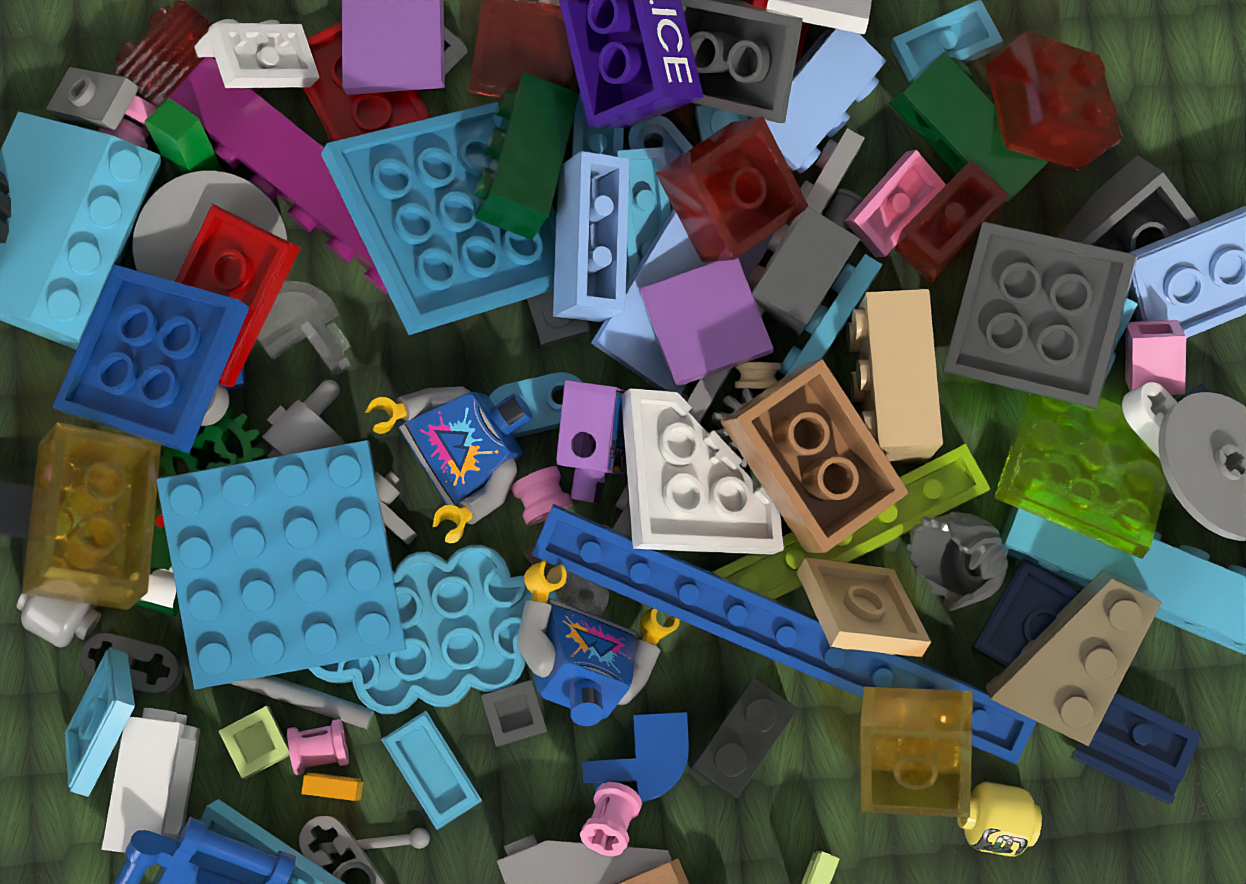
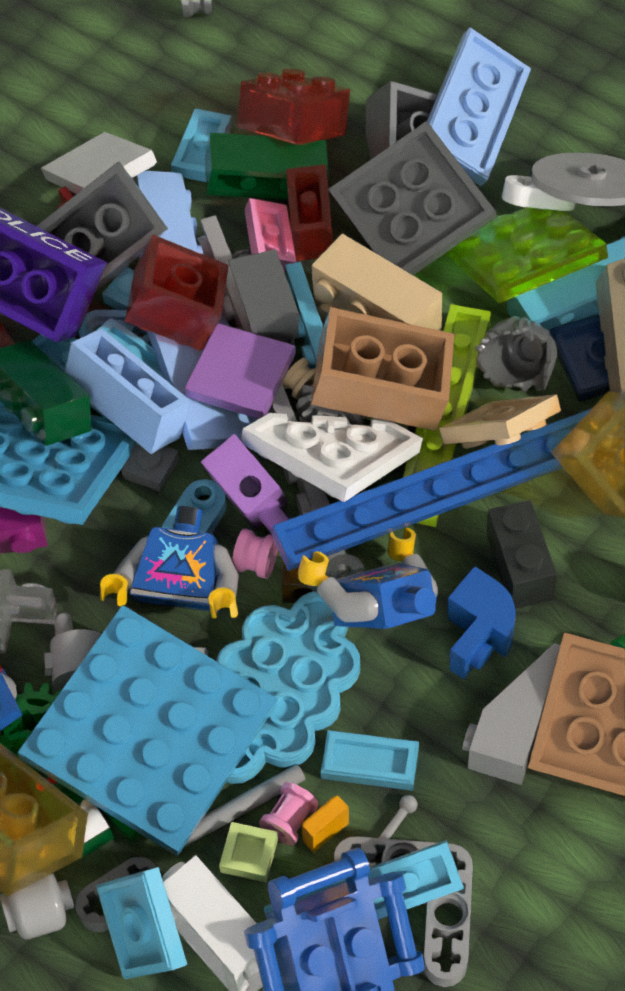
camera: 40 degrees left, 20 degrees down
dark grey plate [481,680,547,747] -> none
bright pink bush [580,782,642,856] -> none
bright pink brick [1125,320,1186,395] -> none

